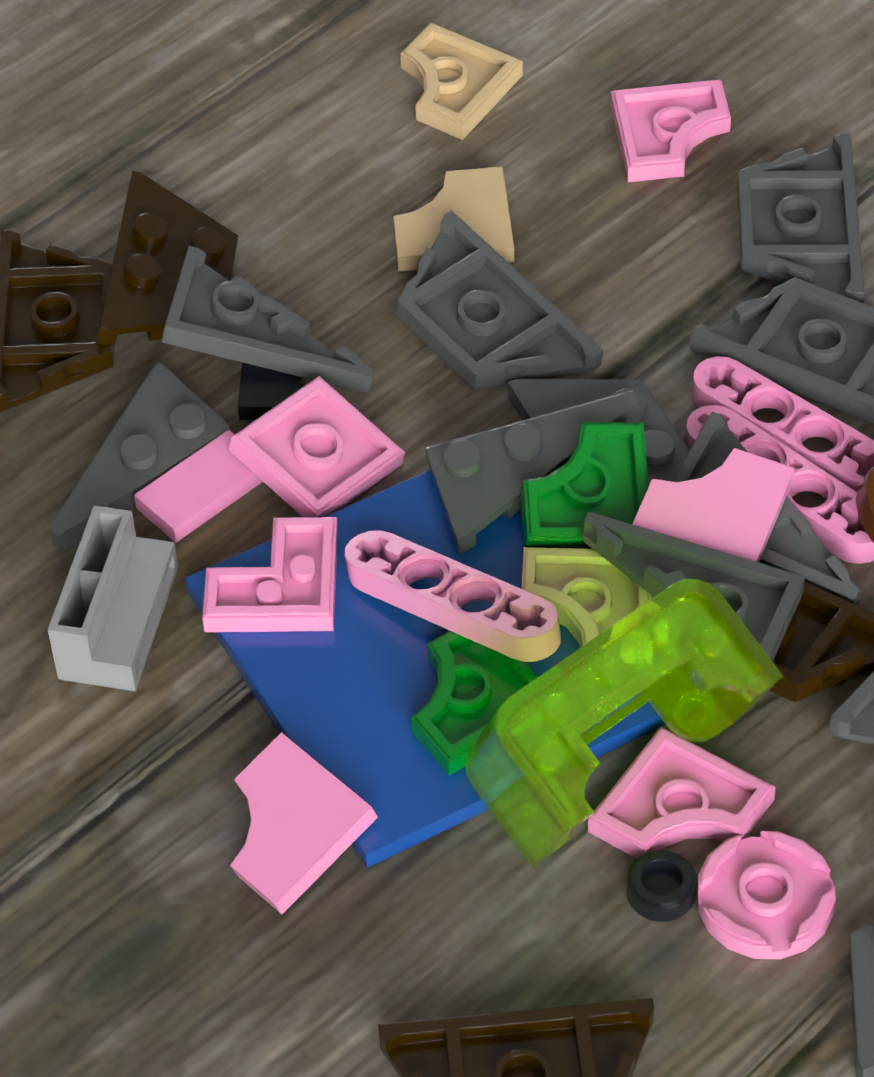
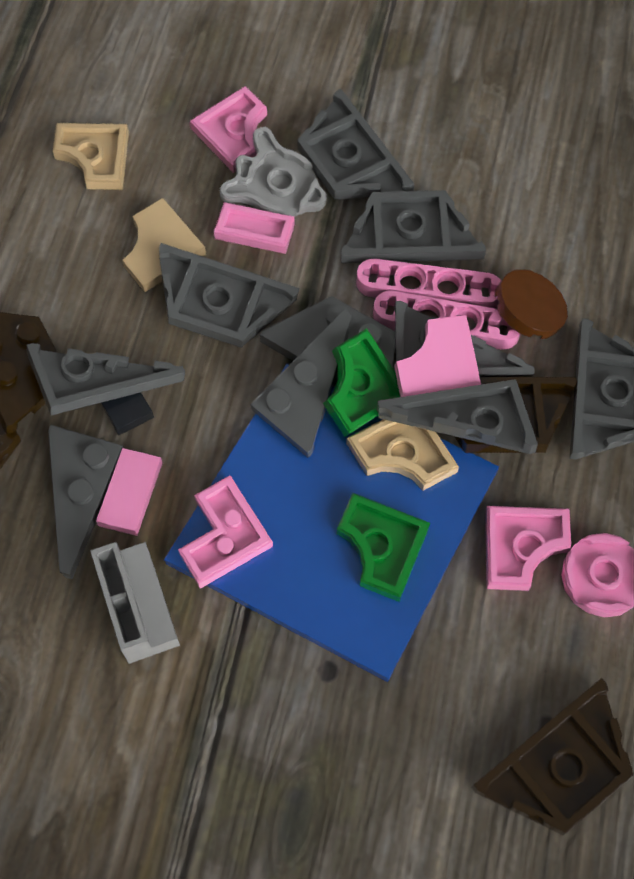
camera: 35 degrees left, 15 degrees up
bright pink tile [229,376,405,517] -> none
bright pink tile [230,732,378,914] -> none
bright pink beam [344,530,561,662] -> none
clear neon green windscreen [465,579,784,868] -> none
black tile [627,850,697,922] -> none
none -> bright pink tile [214,202,295,254]
none -> light grey tile [220,127,327,217]

